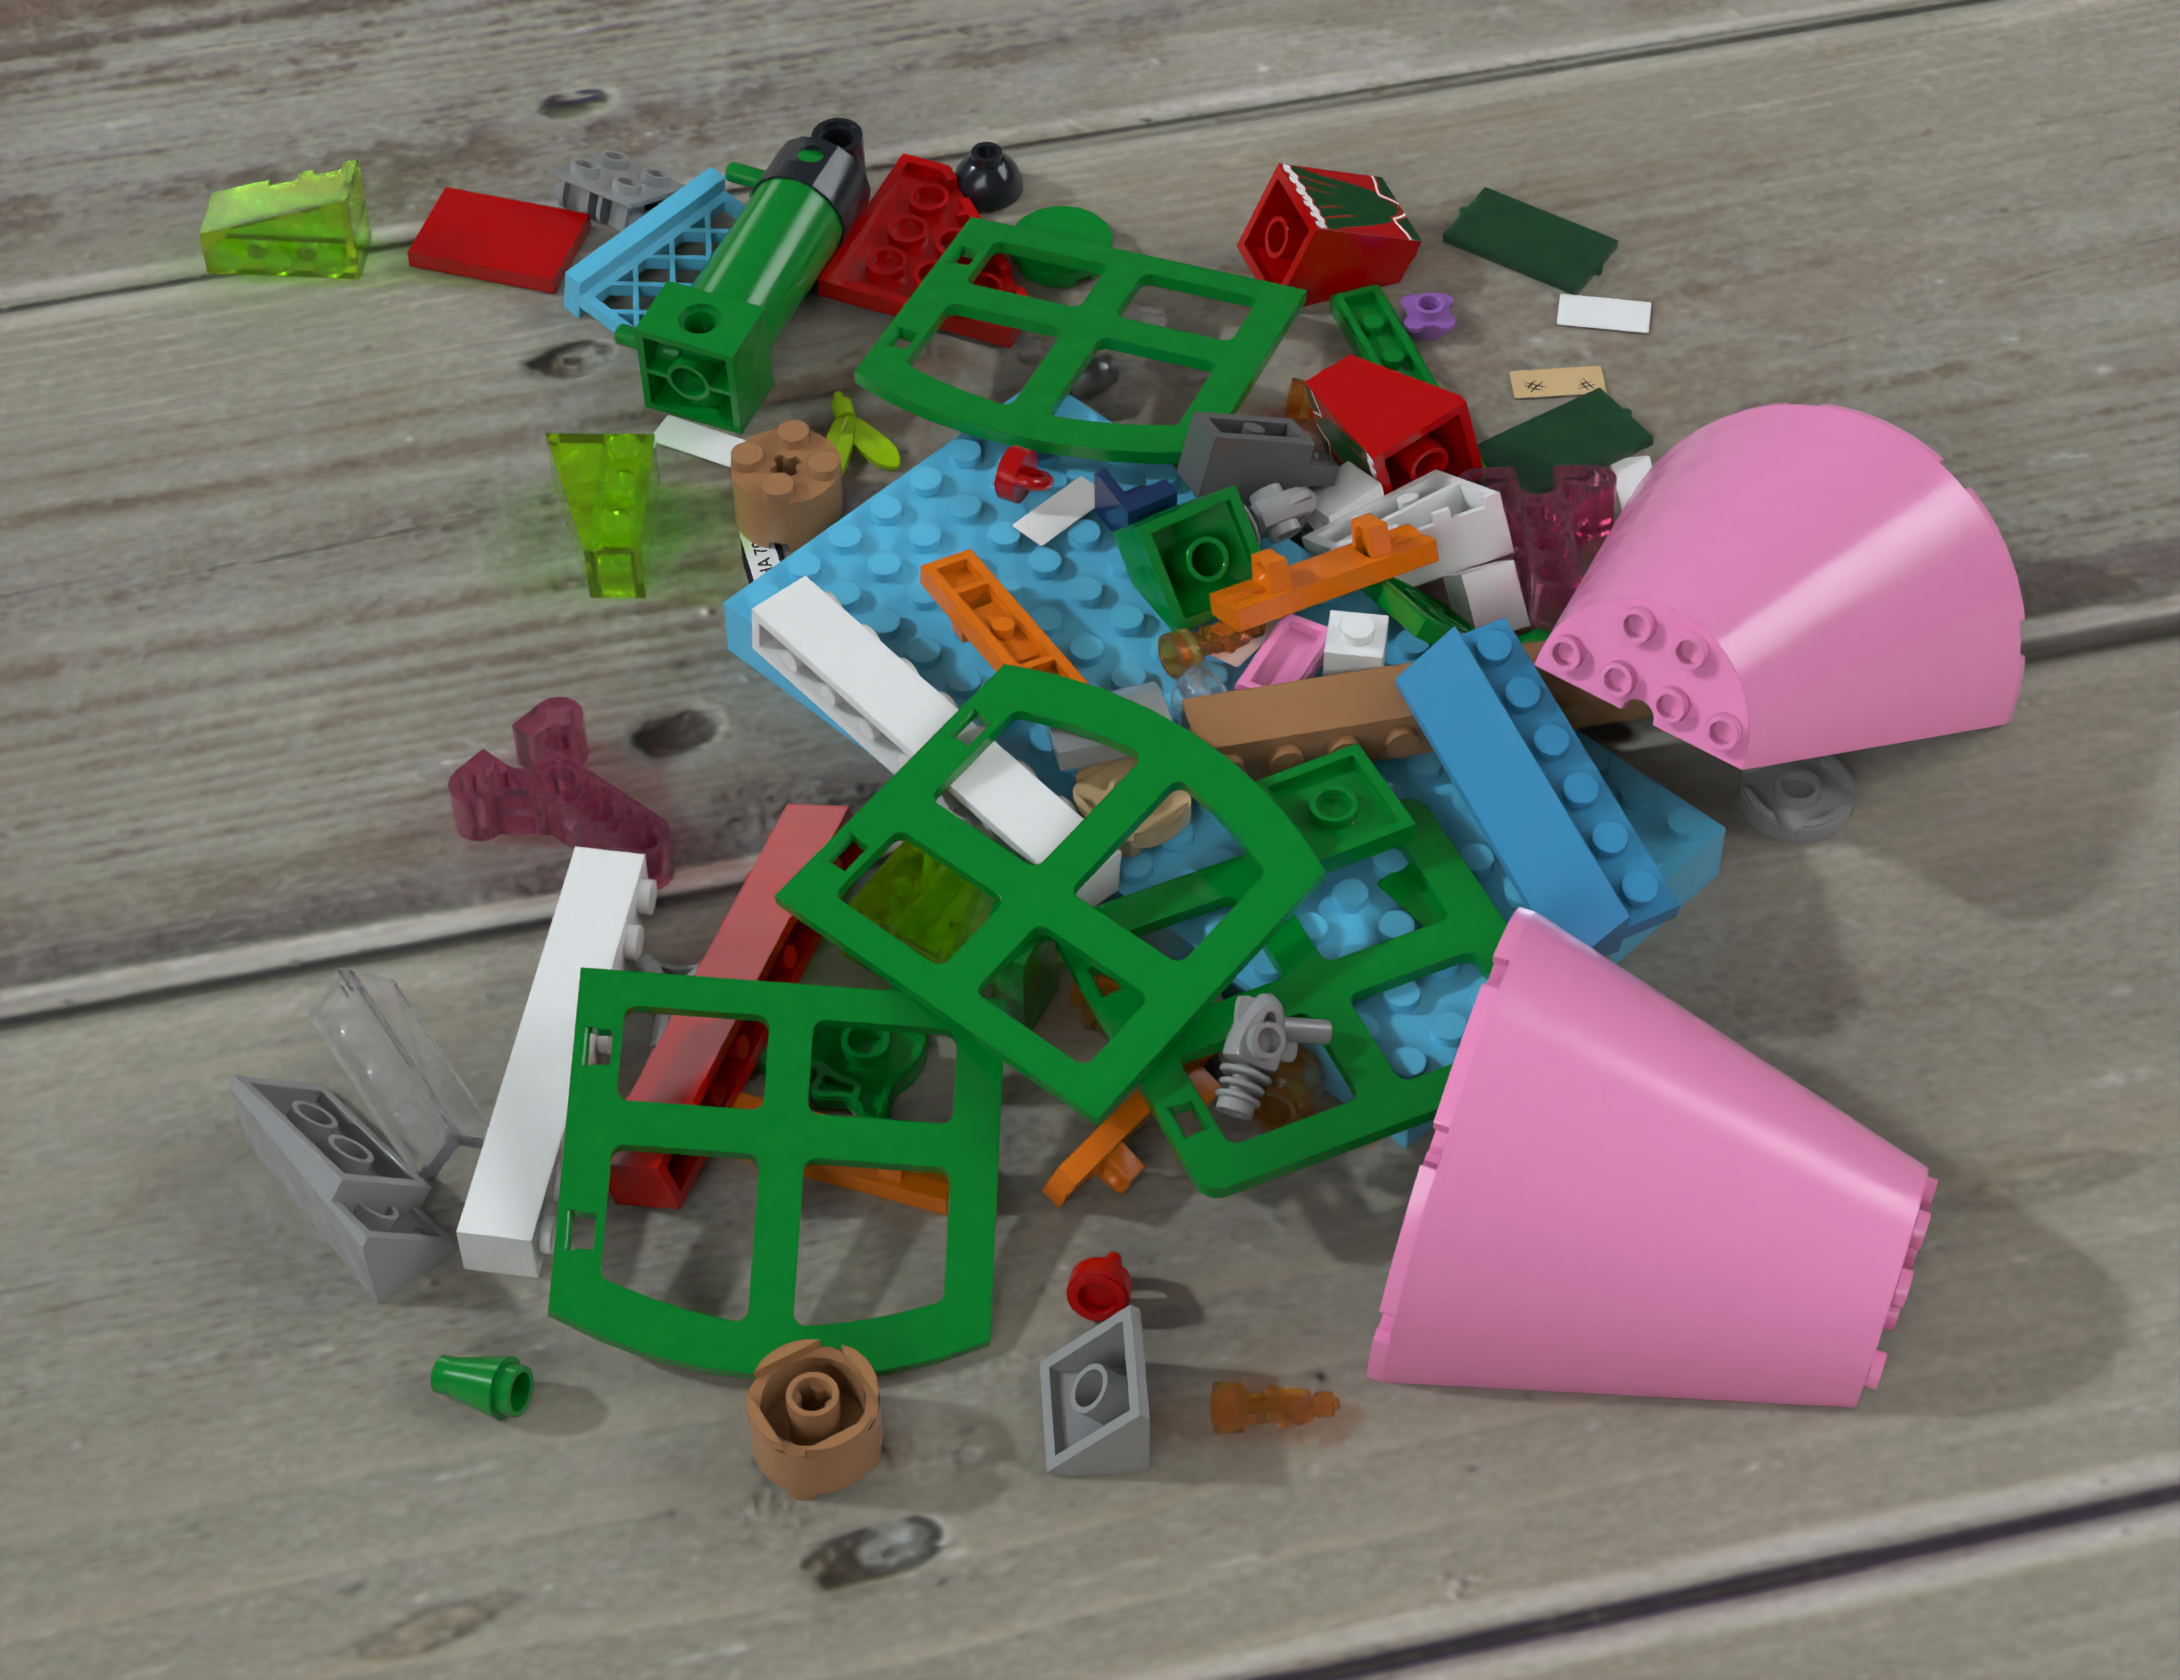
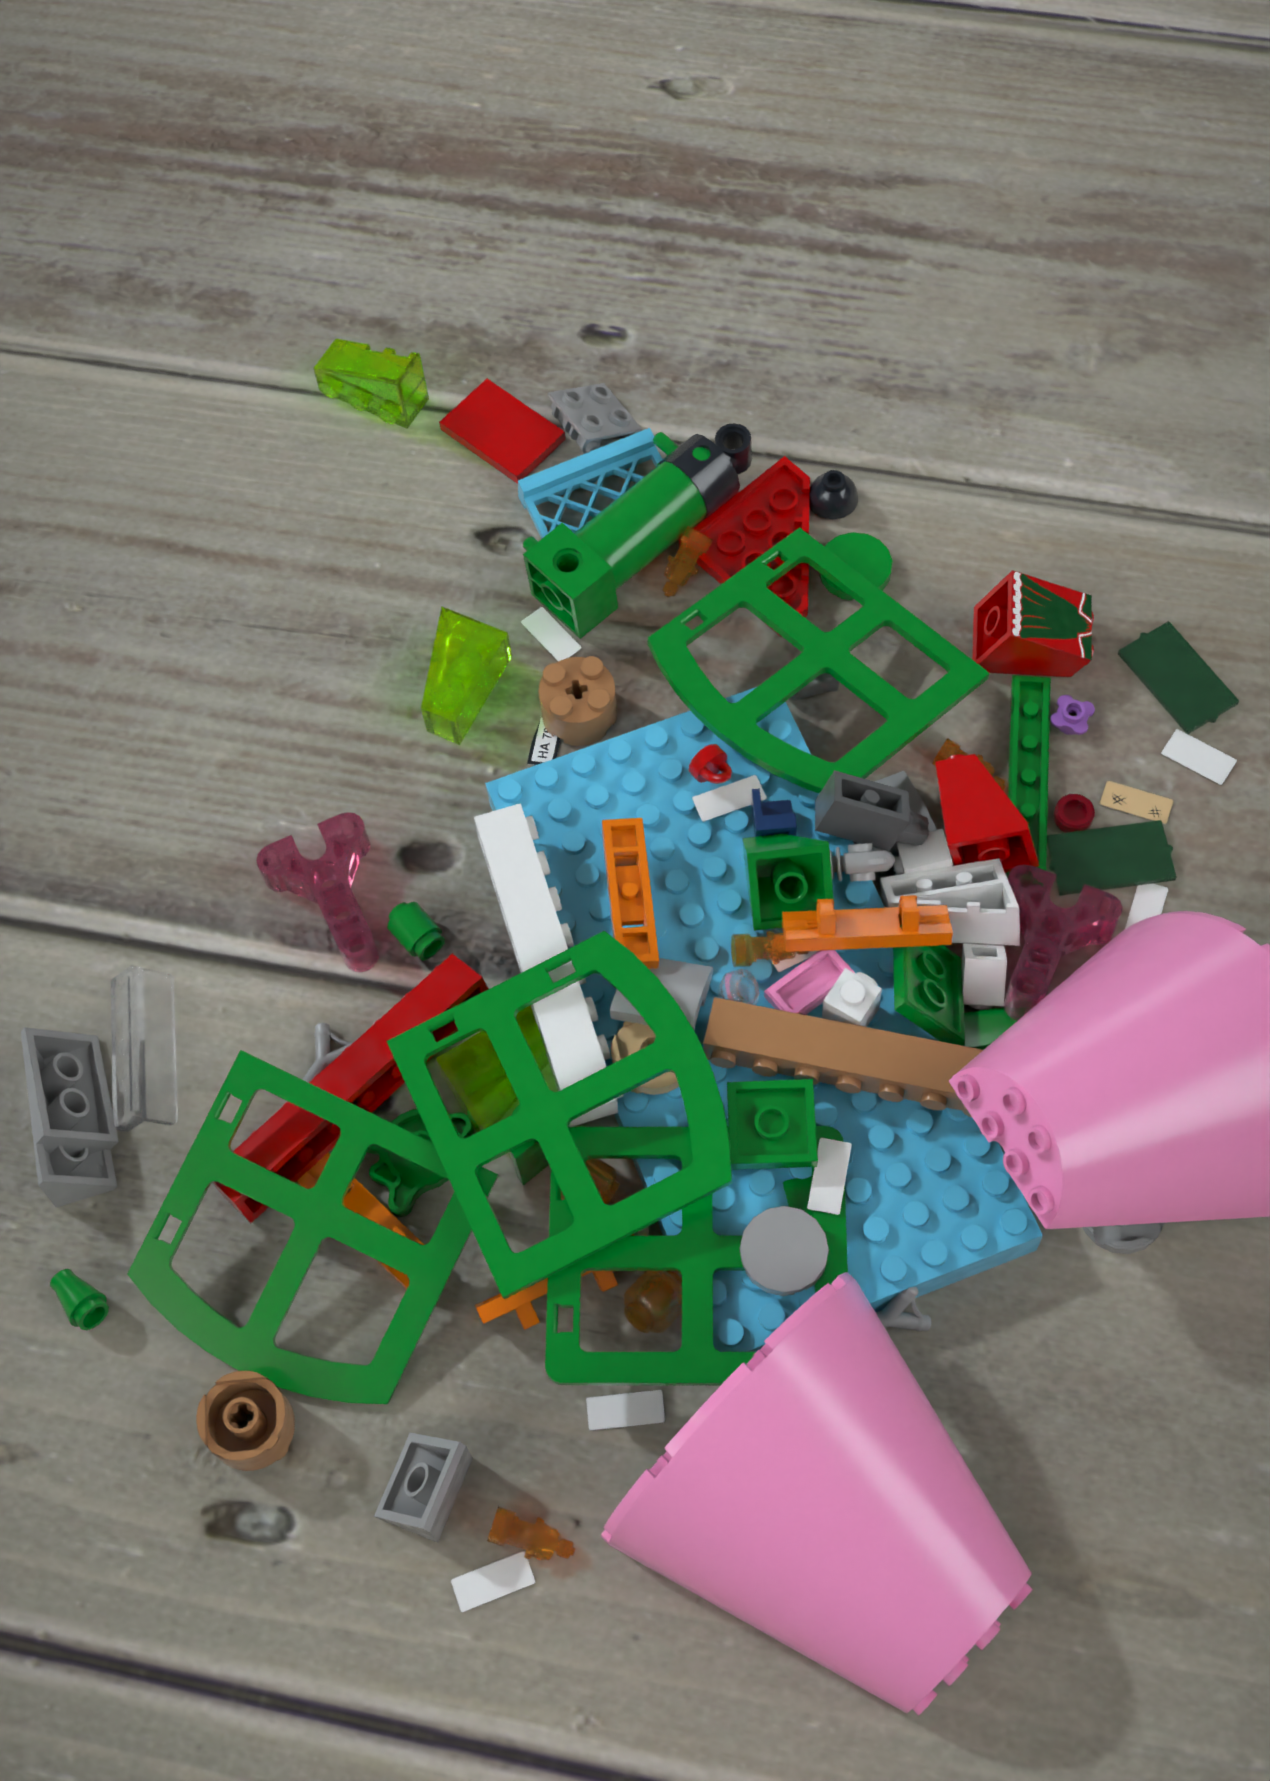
camera: 30 degrees right, 15 degrees up
white brick [456,846,657,1278] -> none
lime piece [826,391,901,476] -> none
red tile [1066,1251,1133,1322] -> none
light grey piece [1215,993,1332,1120] -> none
dark azure slope [1395,618,1680,957] -> none
none -> green brick [387,902,445,961]
none -> white sticker [451,1551,535,1612]
none -> white sticker [586,1390,665,1430]
none -> clear orange piece [662,526,713,598]
none -> light grey tile [740,1206,829,1296]
none -> white sticker [807,1138,852,1215]
none -> dark red tile [1054,794,1095,835]

